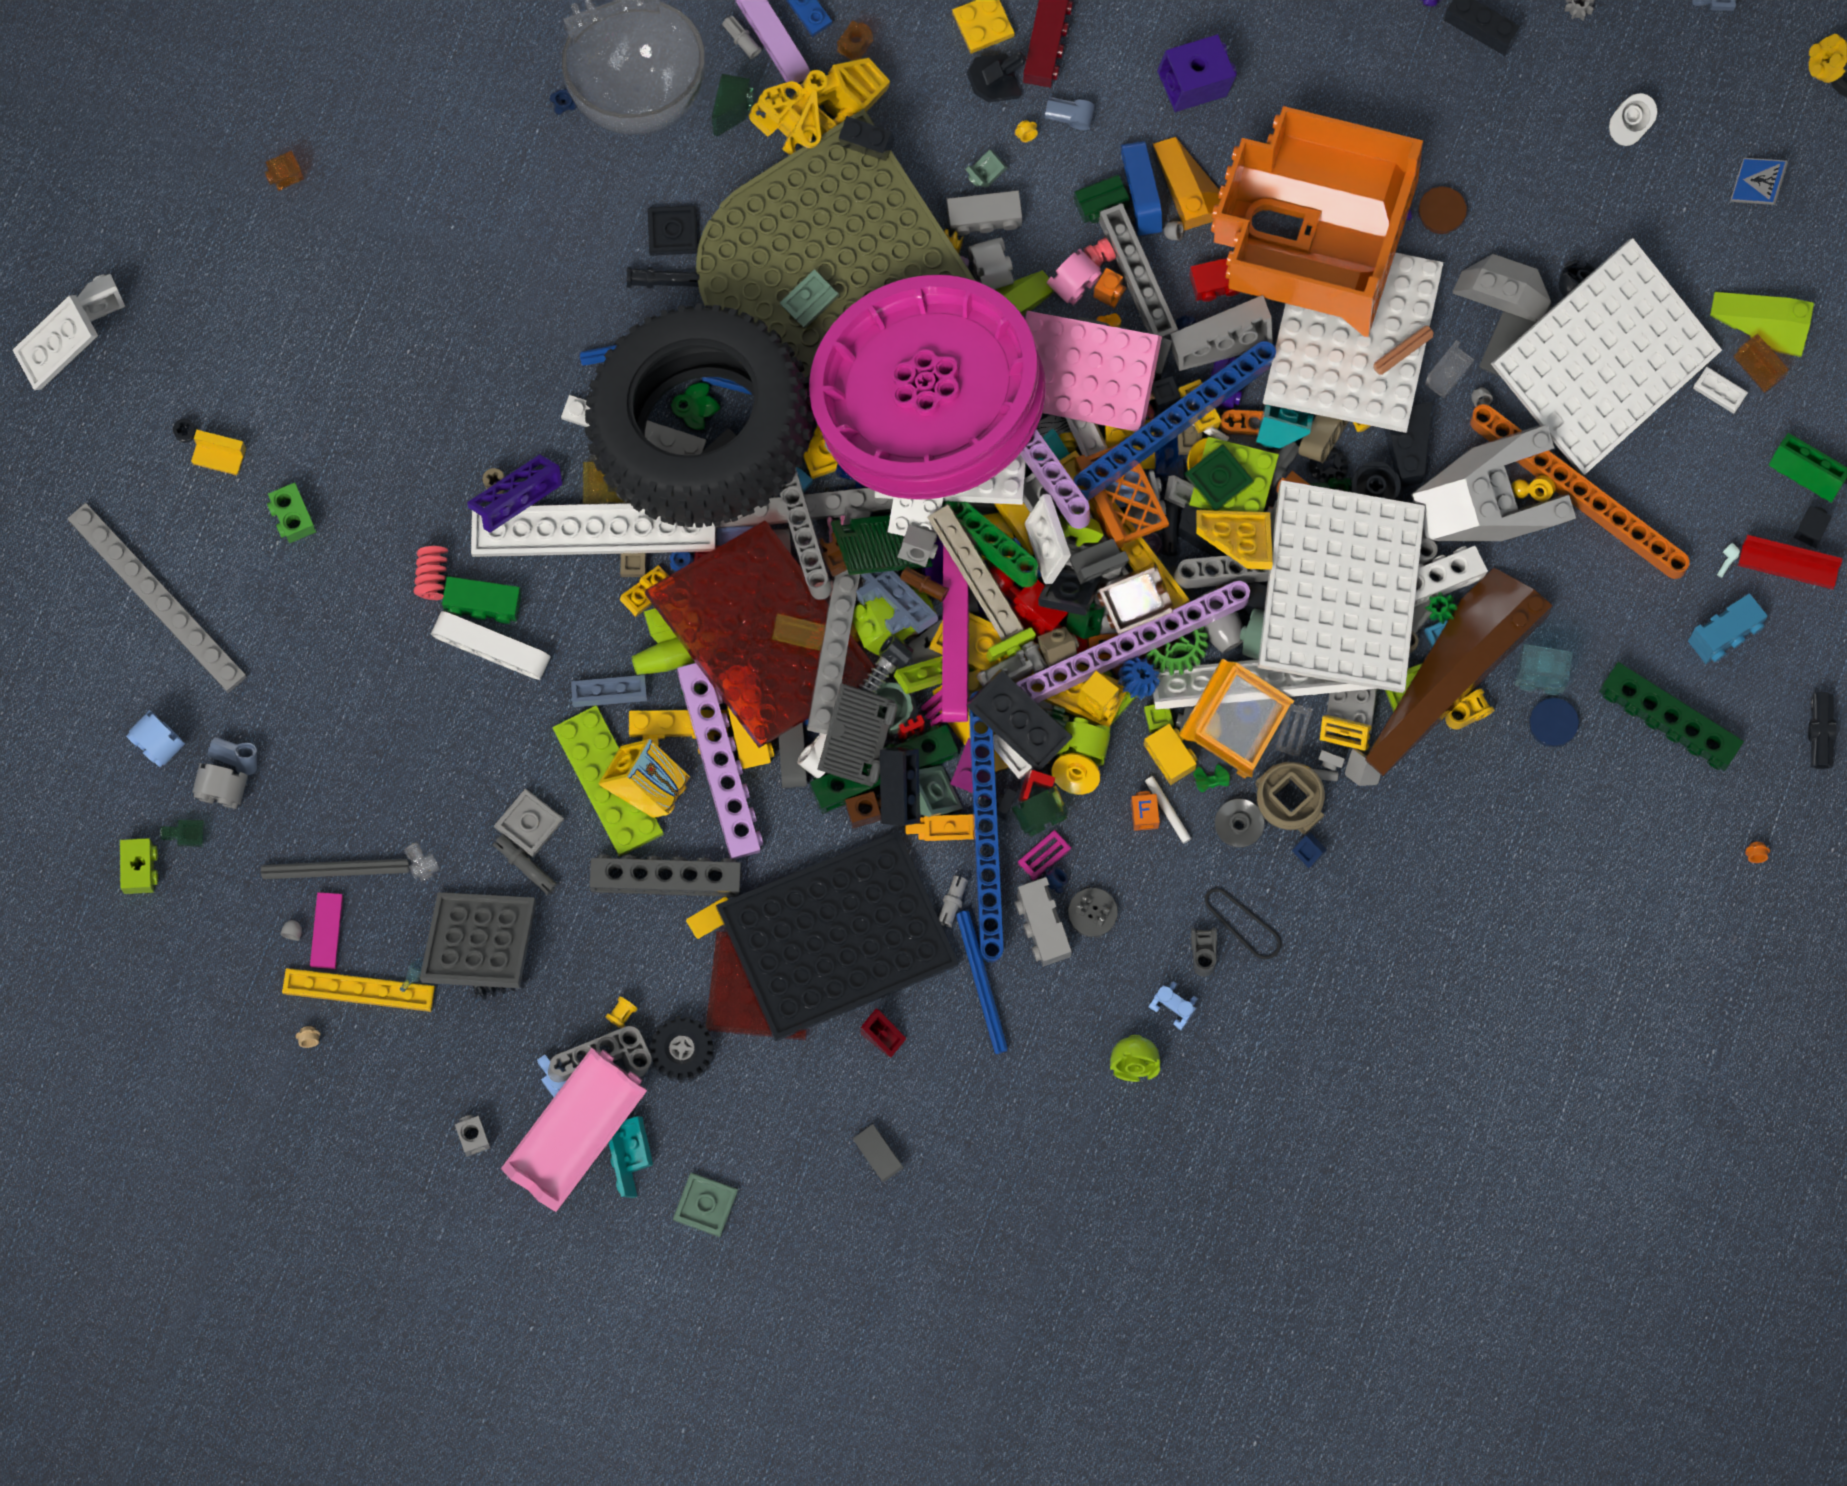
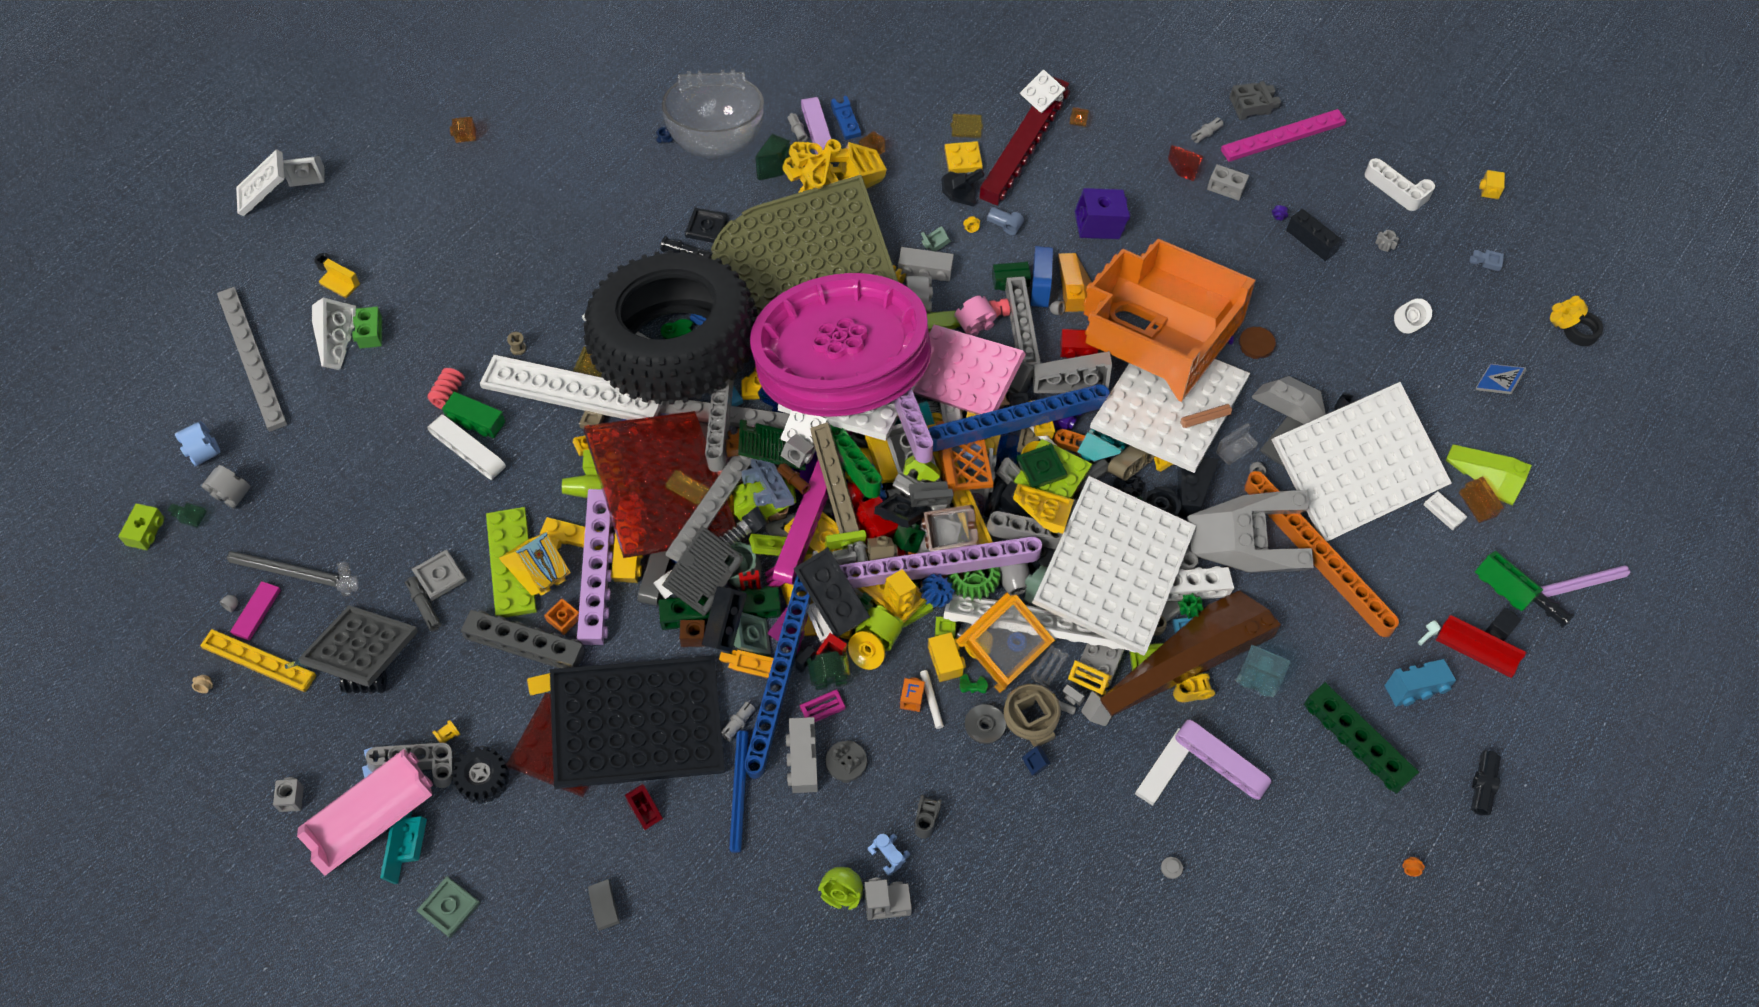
camera: 15 degrees right, 15 degrees down
sand blue piece [208,737,258,775] -> none
dark purple fence [467,454,562,533] -> none
sand blue plate [571,675,647,707] -> none
sand green plate [780,269,839,329] -> none
black brick [838,116,895,161] -> none
white tile [1024,494,1071,584] -> none
dark blue plate [1044,867,1068,893] -> none
orange brick [1094,268,1126,309] -> none
black piece [1204,888,1281,960] -> none
yellow plate [1511,475,1555,502] -> none
dark blue tile [1529,698,1579,747] -> none
none -> white wedge [312,298,356,370]
none -> orange piece [544,599,579,635]
none -> light grey brick [865,878,912,920]
none -> white tile [1135,728,1189,806]
none -> light grey plate [1161,857,1183,879]
none -> lavender beam [1175,720,1271,800]

